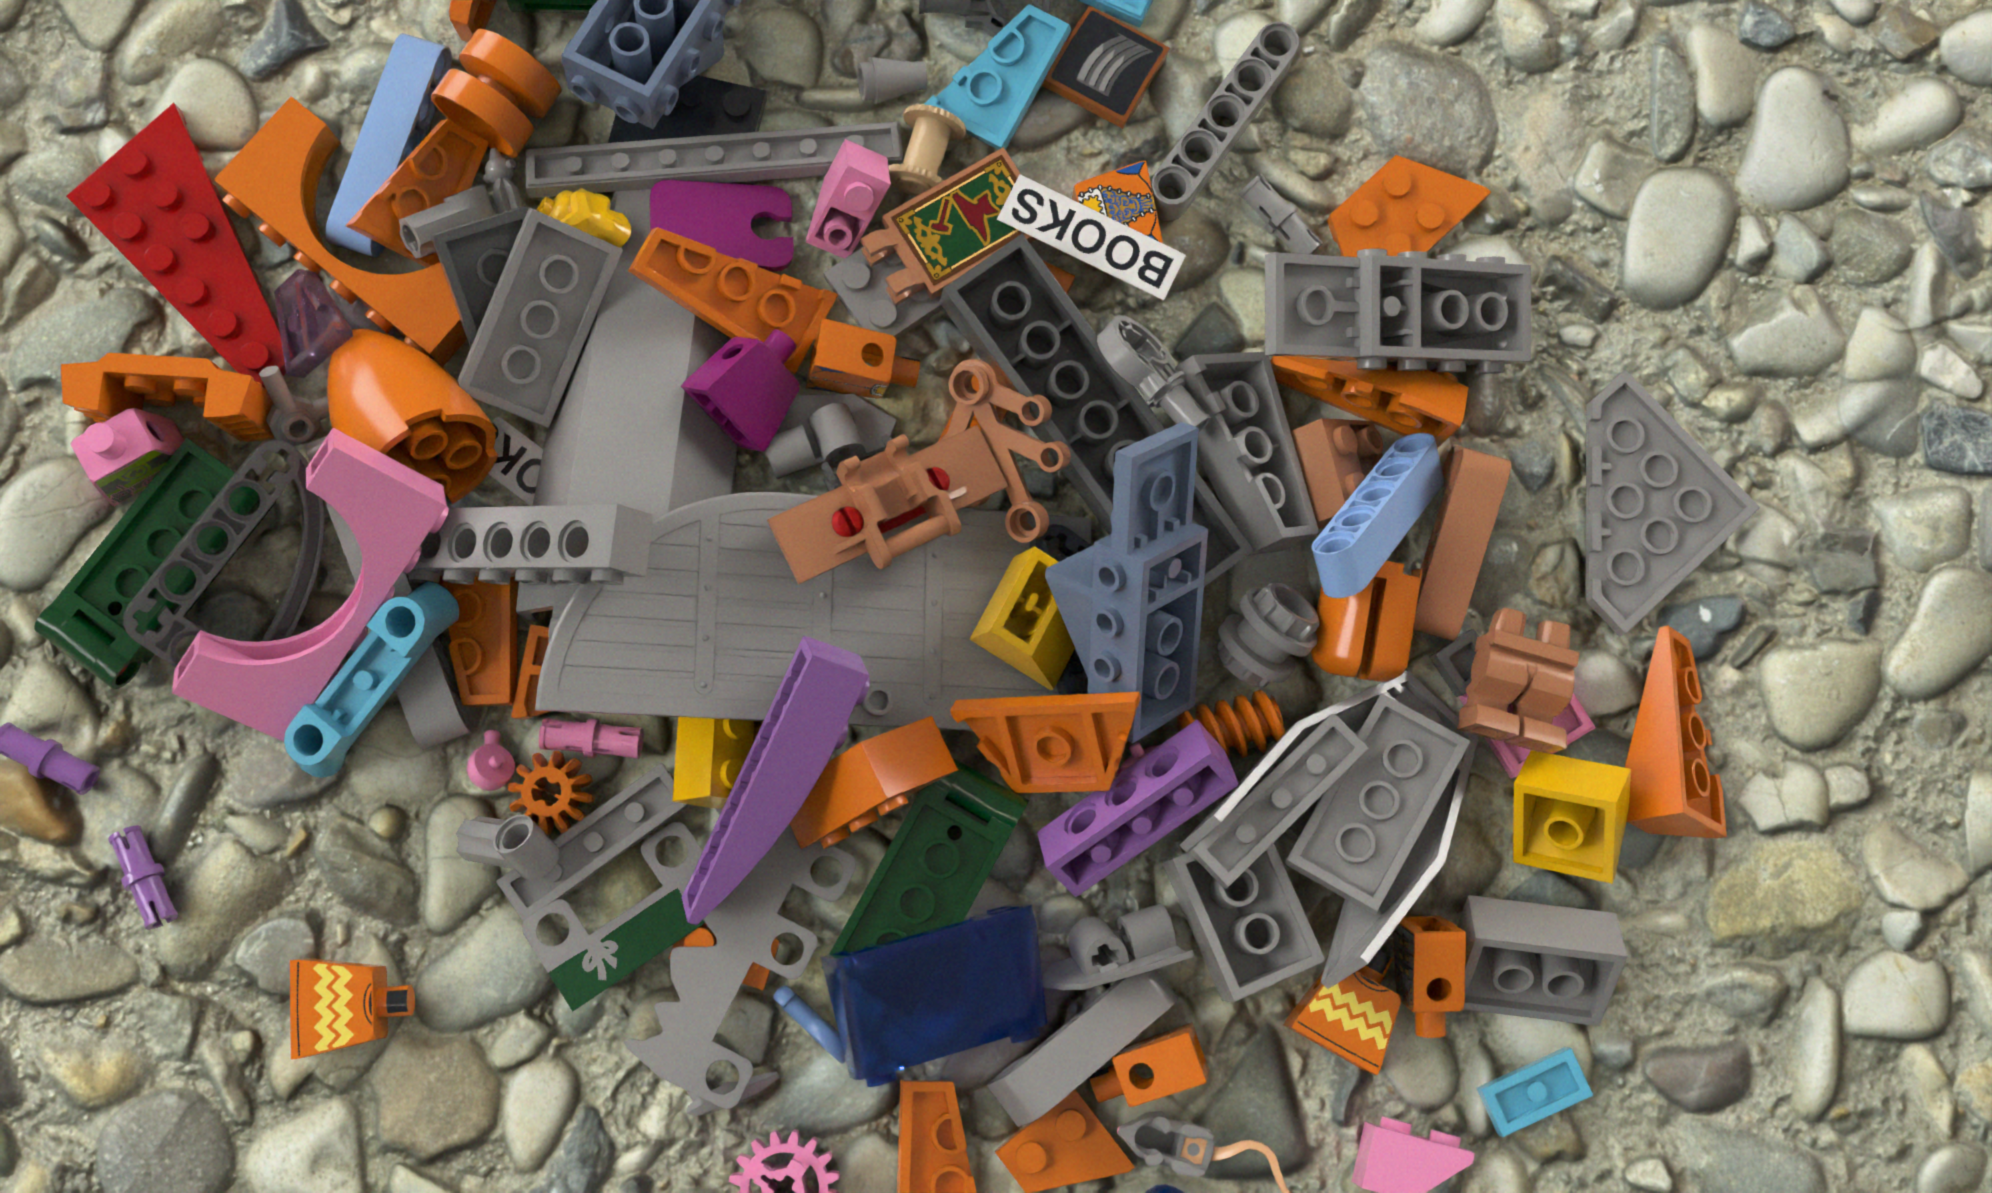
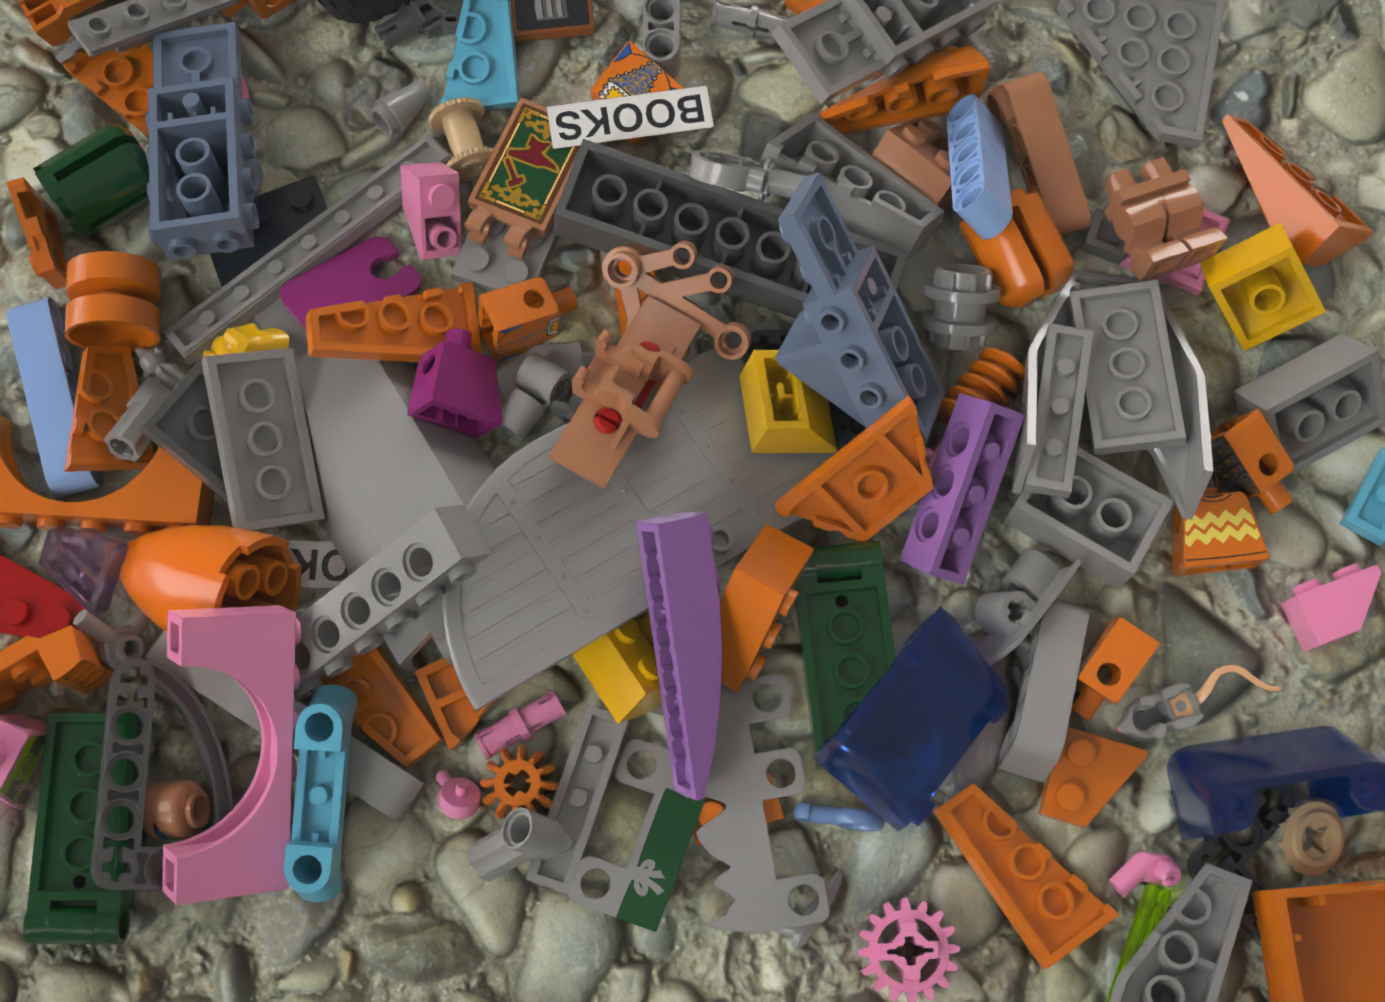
camera: 25 degrees left, 5 degrees down
none -> nougat head [143,780,212,841]

